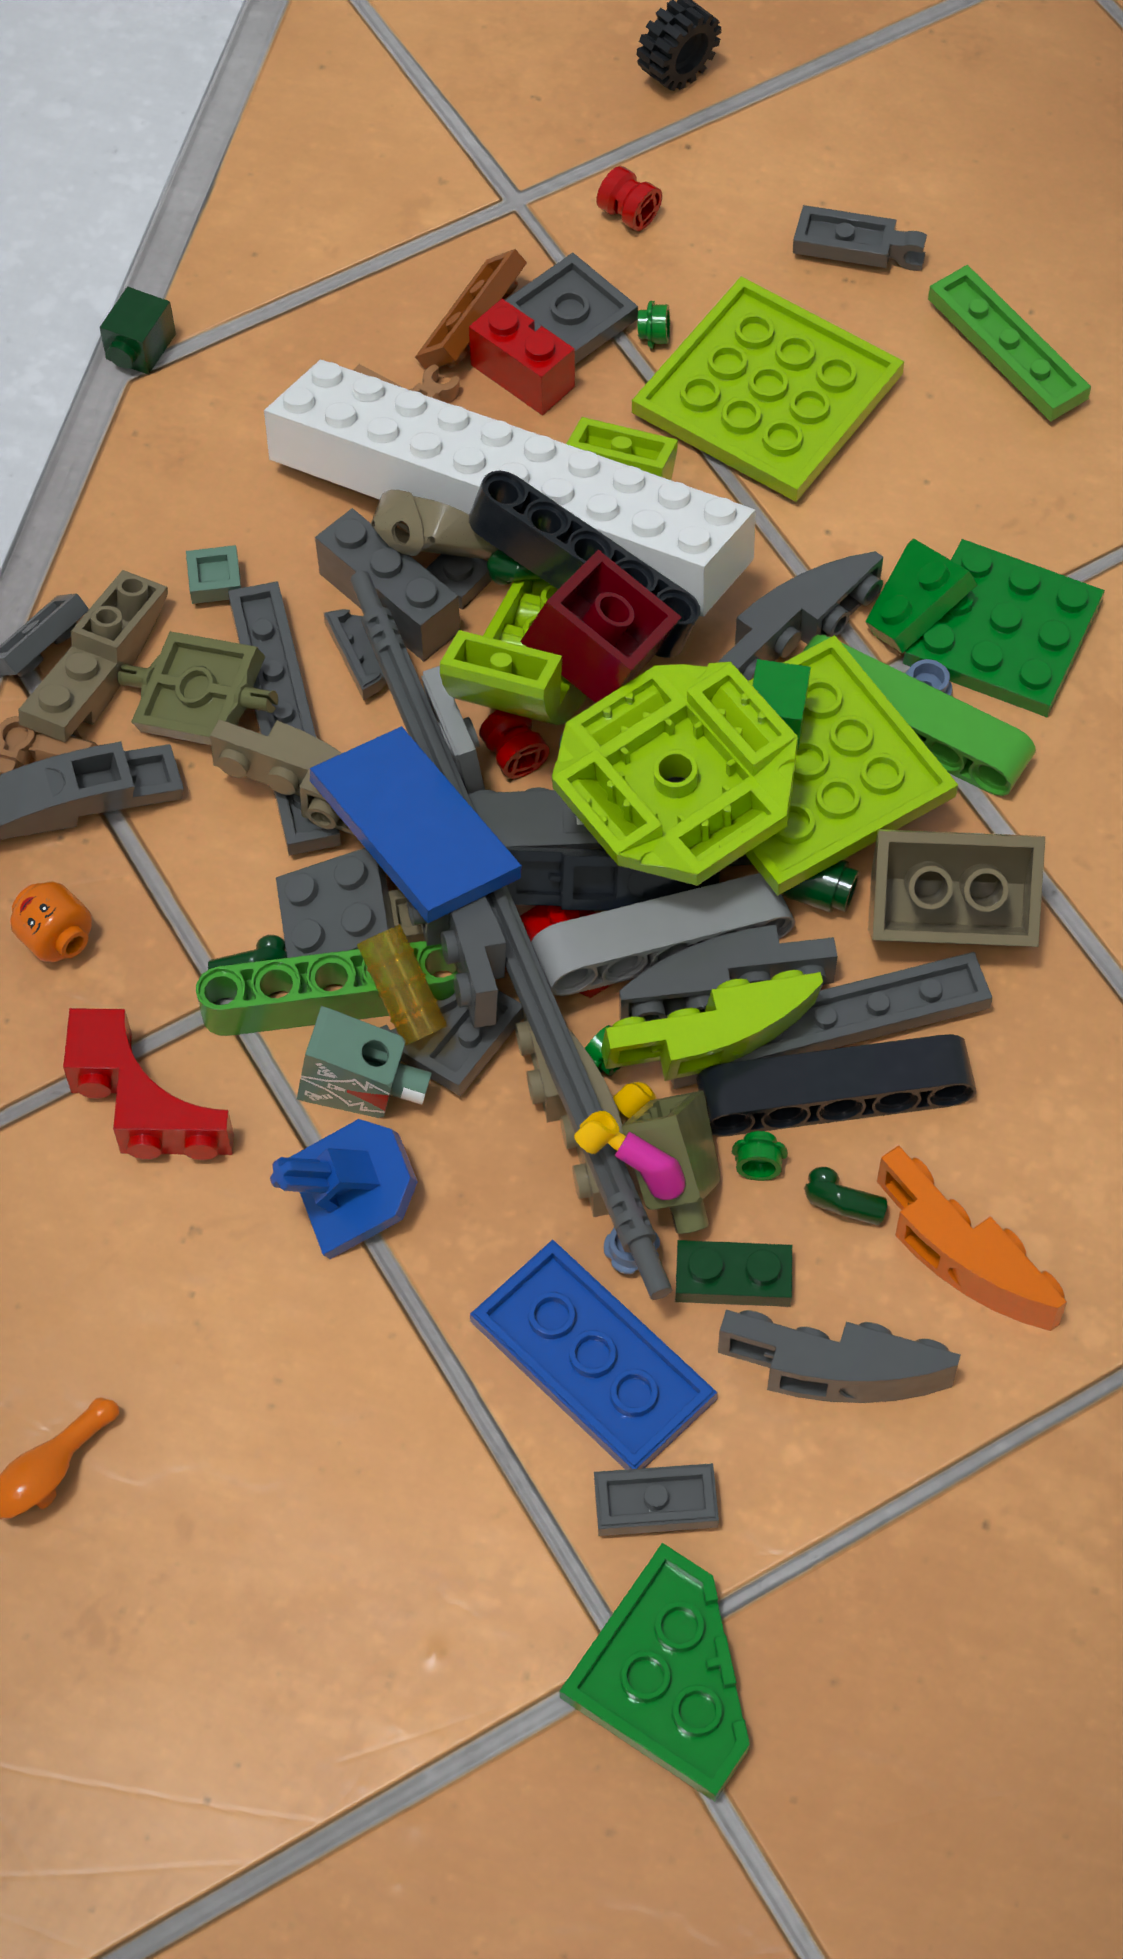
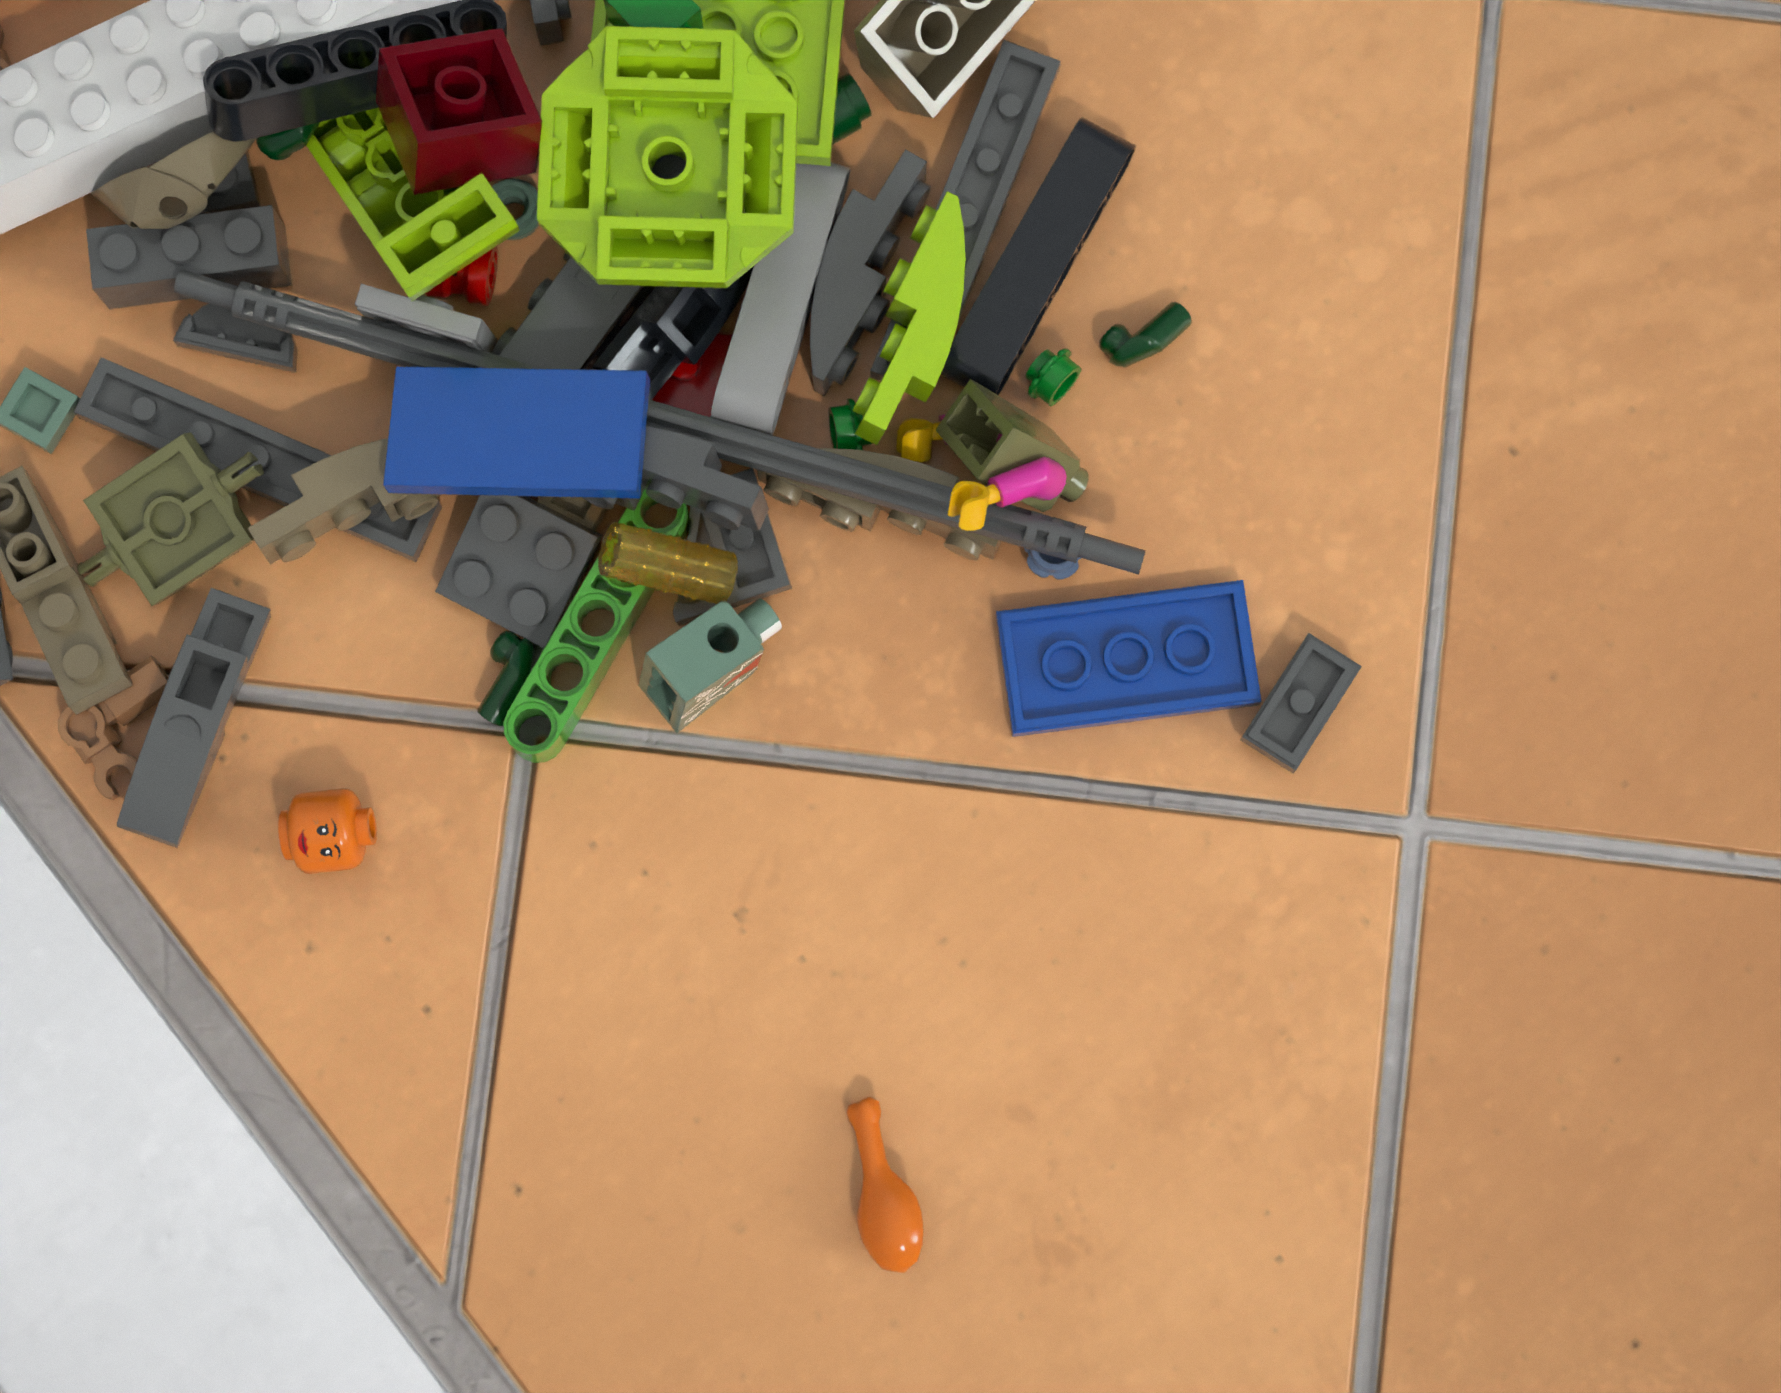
camera: 55 degrees left, 20 degrees up
red arch [63,1008,234,1160] -> none
blue piece [270,1119,418,1259] -> none
green plate [559,1543,750,1802] -> none
dark green plate [675,1240,792,1307] -> none
dark grey slope [718,1310,961,1403] -> none
orange slope [877,1145,1067,1331] -> none

